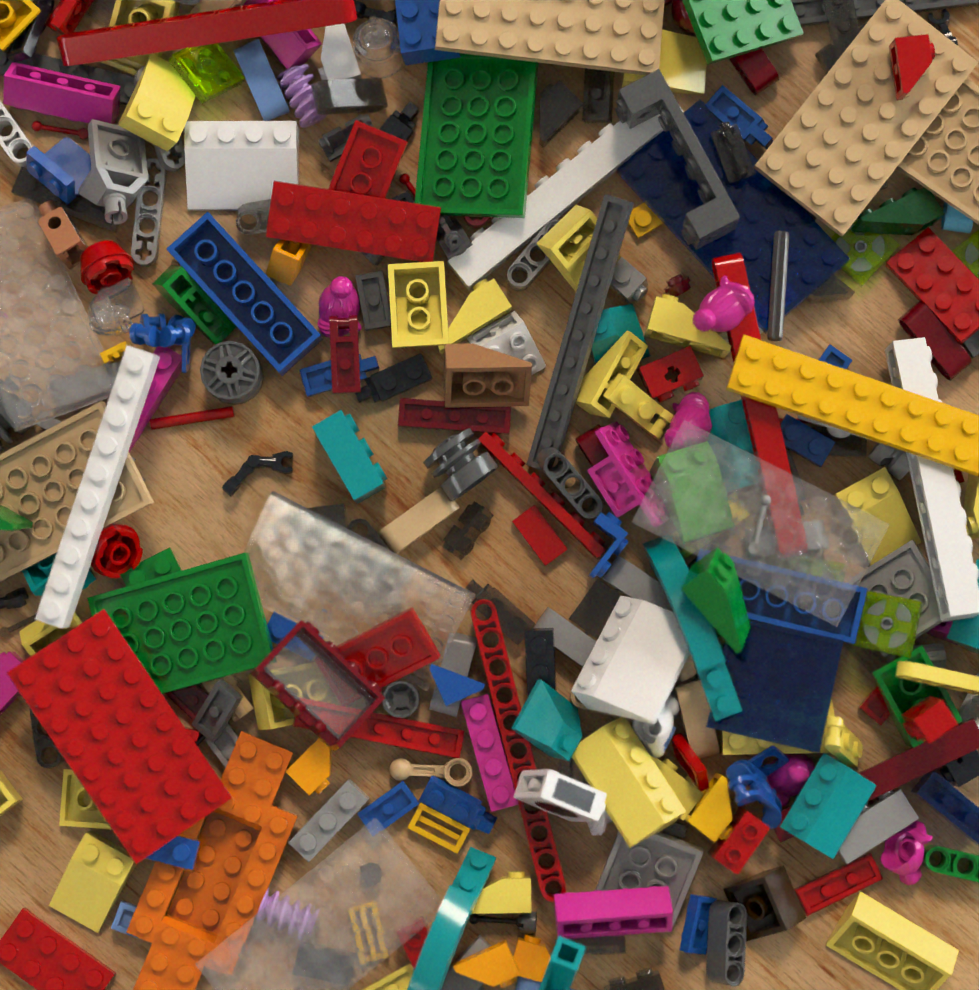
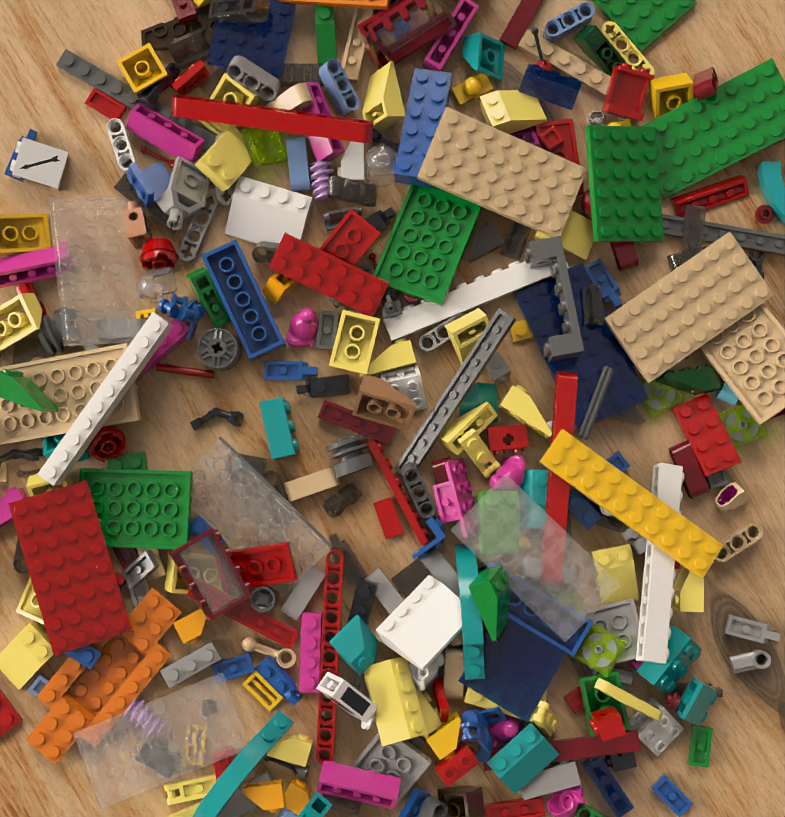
camera: 20 degrees right, 0 degrees up
dark red plate [329,315,361,394] -> none
blue slope [430,664,485,706] -> none
dark red plate [664,274,691,297] -> none
dark pink hair [692,276,754,332] -> none
light grey hinge [748,495,771,554] -> none
red slope [889,34,935,100] -> none

